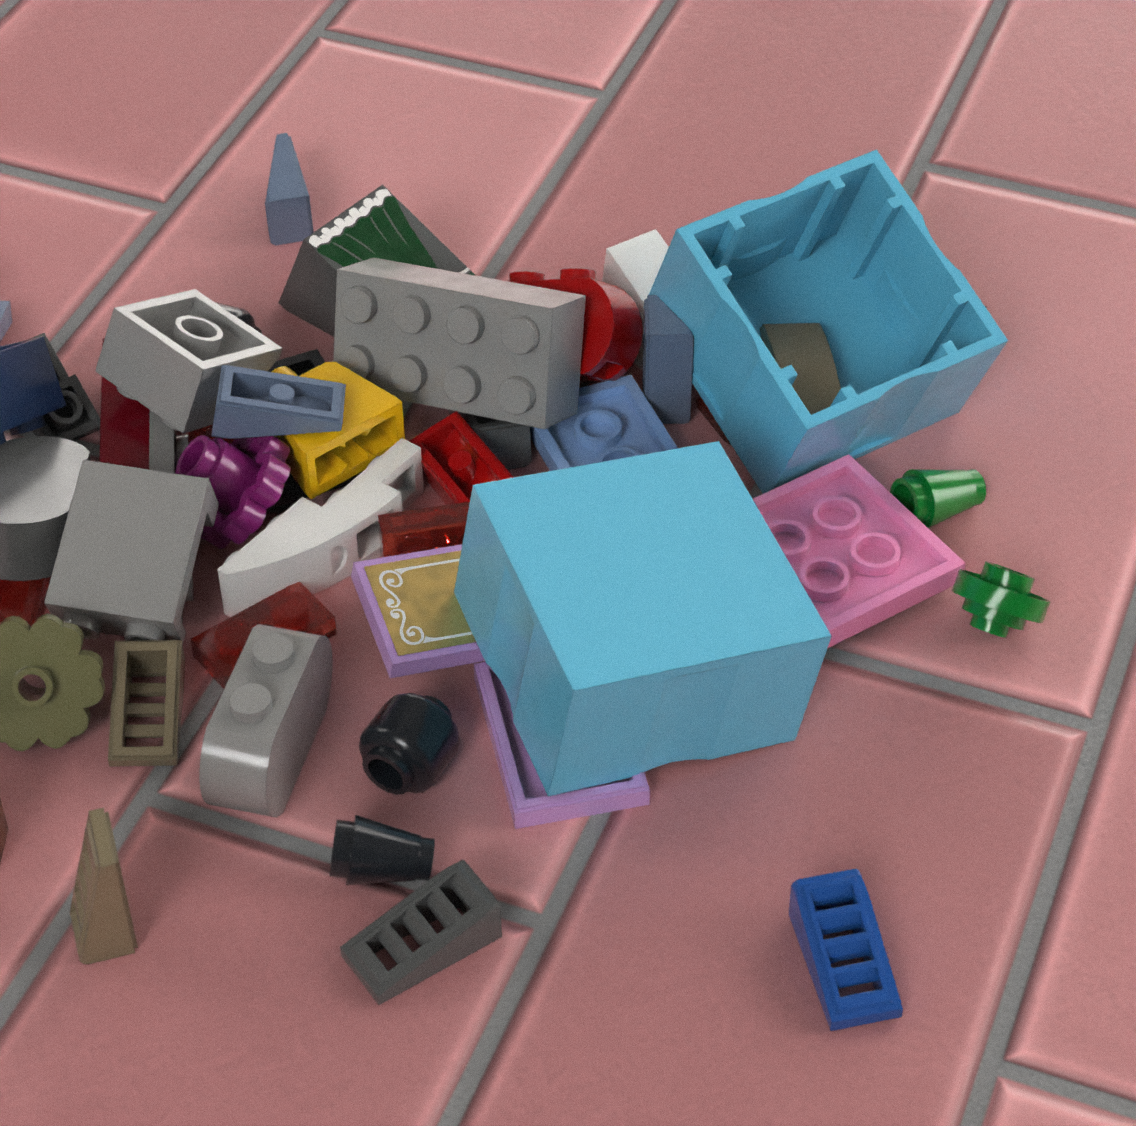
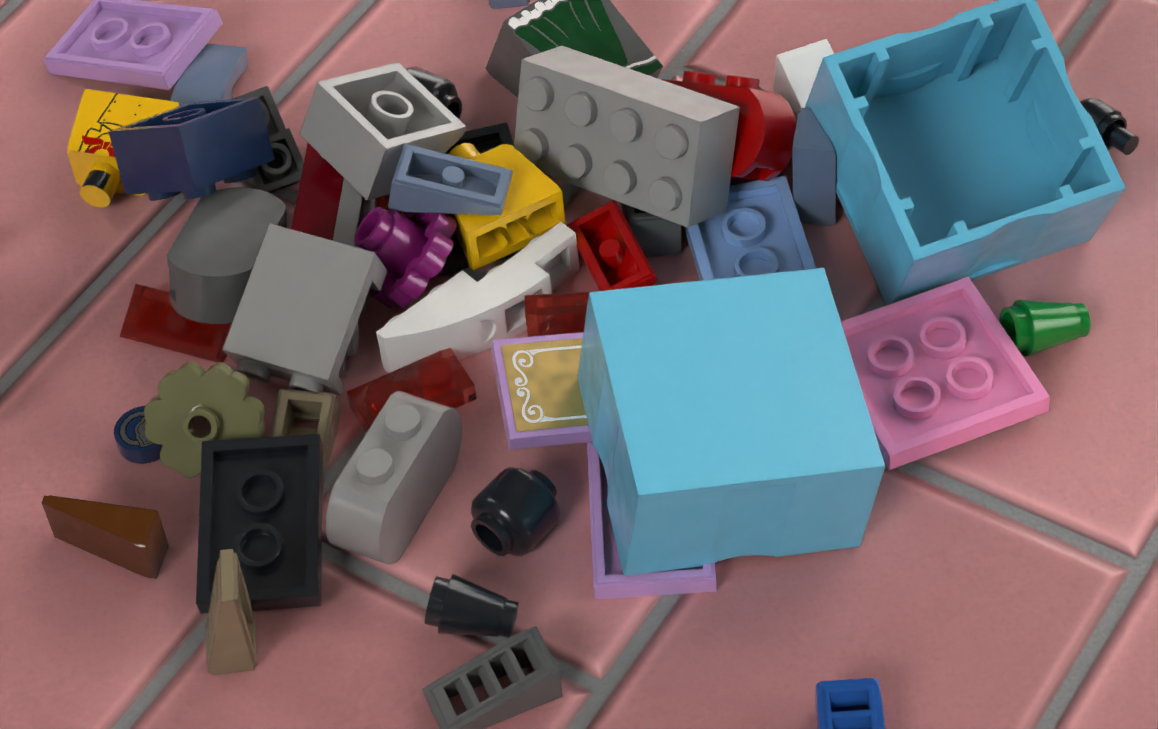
camera: 15 degrees right, 5 degrees up
dark tan slope [760,323,841,415] -> none
green plate [952,561,1050,638] -> none
none -> black plate [196,434,323,614]

